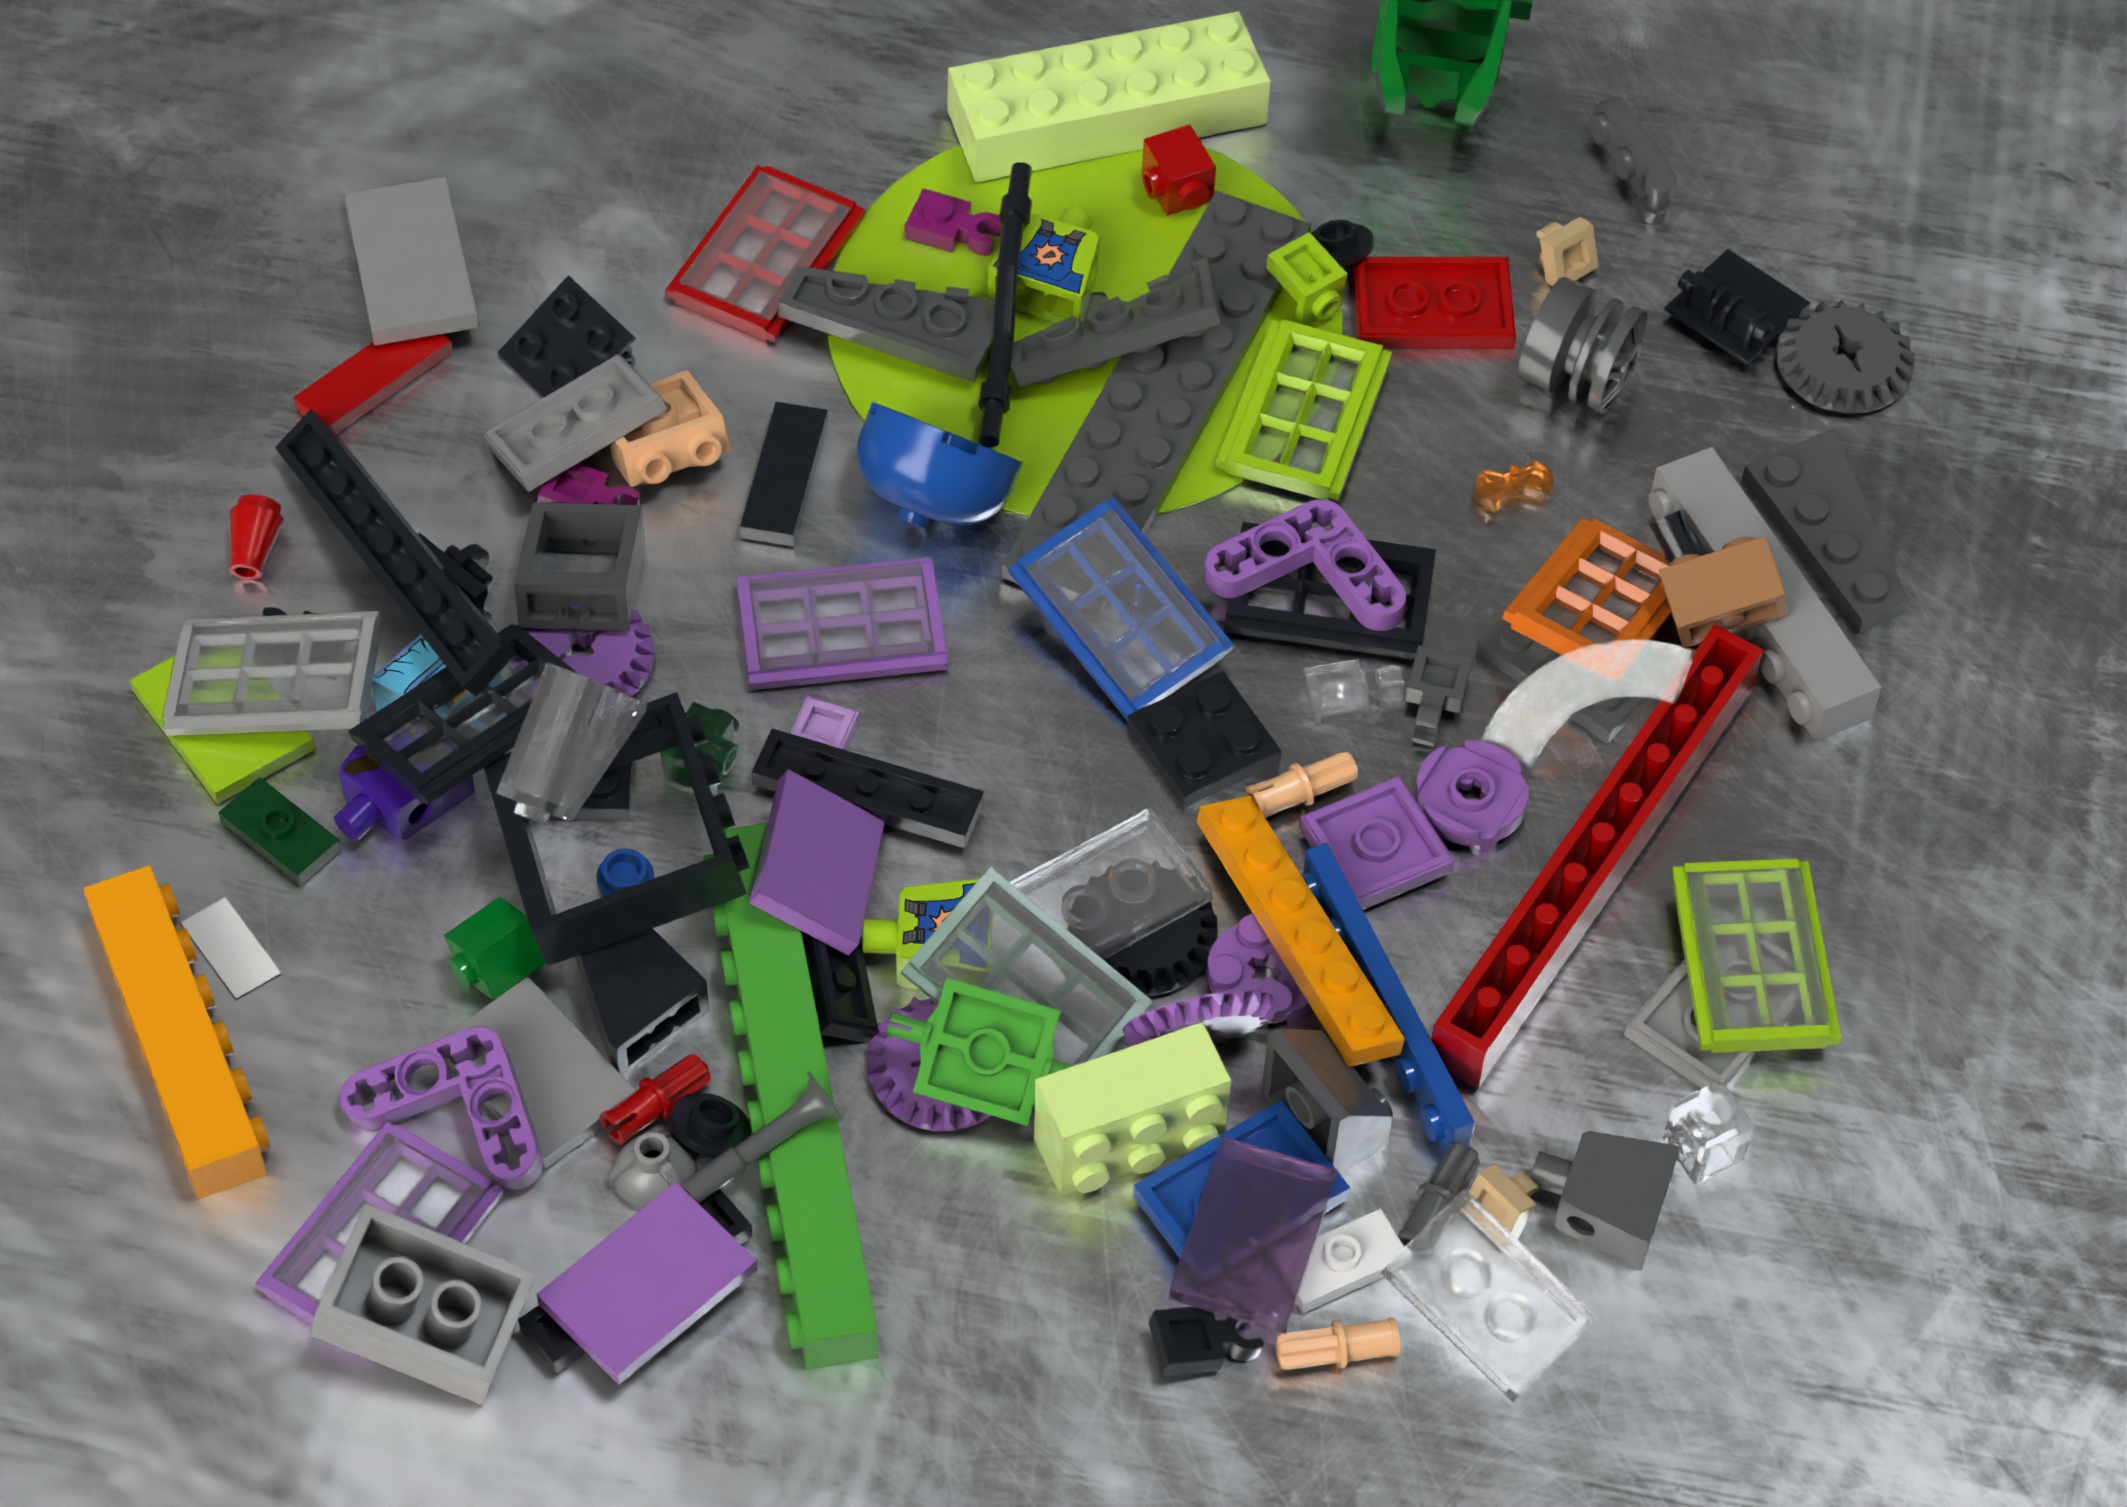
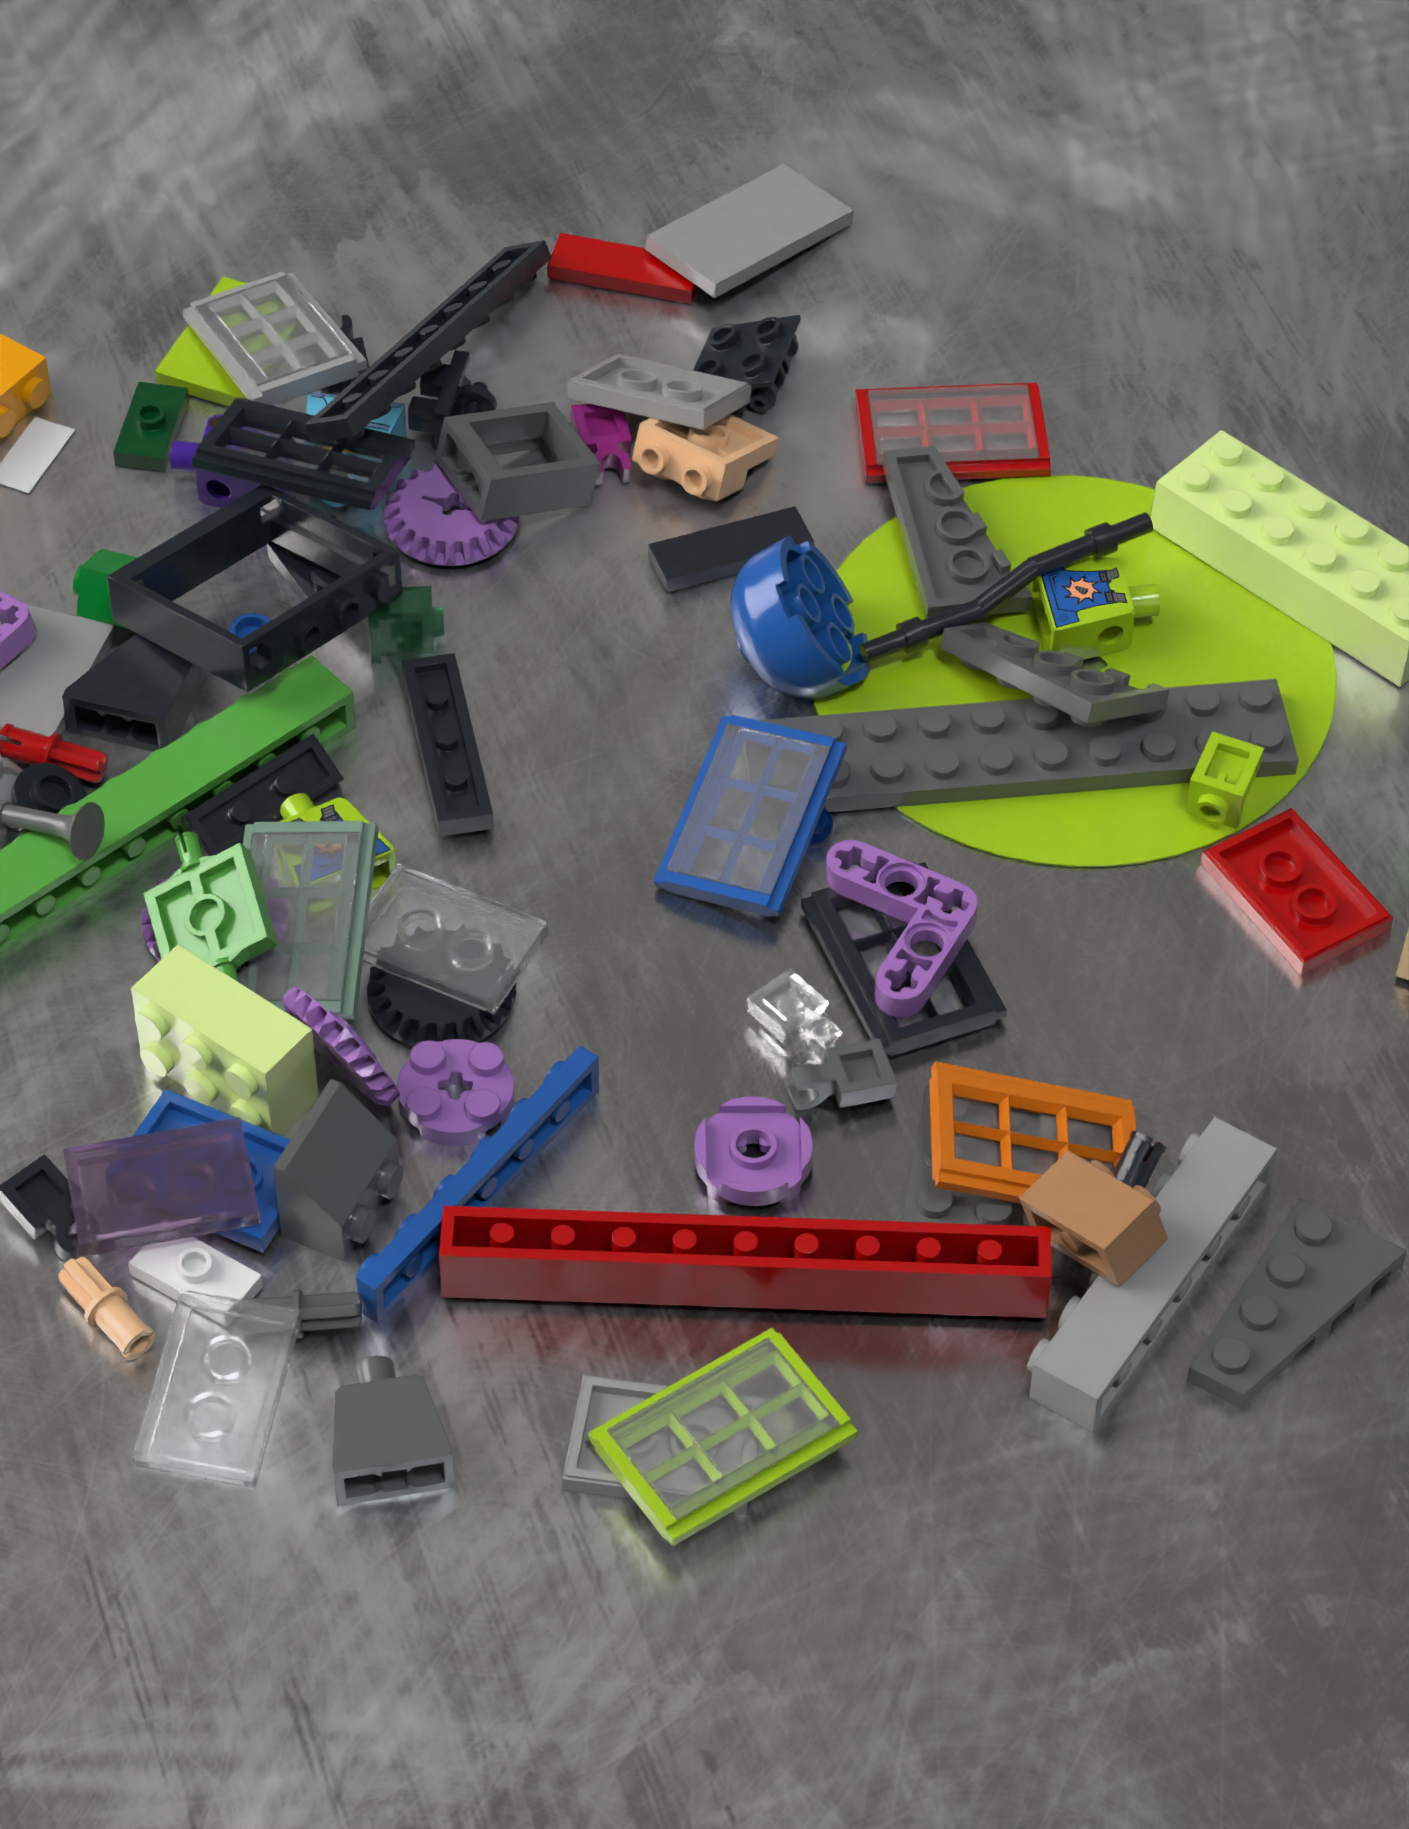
camera: 60 degrees right, 5 degrees down
red cone [229,494,284,580] -> none
clear slope [496,662,648,825] -> none
clear piece [736,557,948,690] -> none
medium lavender tile [749,769,885,955] -> none
lavender tile [790,696,860,750] -> none
magenta plate [905,188,1002,256] -> none
black plate [1127,671,1281,809] -> none
red brick [1142,124,1216,216] -> none
light orange plate [1196,795,1405,1067] -> none
lime piece [1215,319,1393,501] -> none
light nougat axle [1245,752,1359,818] -> none
medium lavender plate [1299,775,1455,910] -> none
black piece [1311,220,1374,267] -> none
tan tile [1461,1163,1539,1251] -> none
clear orange piece [1474,461,1554,512] -> none
clear tile [1481,639,1696,768] -> none
dark grey wheel [1518,277,1648,414] -> none
clear brick [1663,1080,1755,1185] -> none

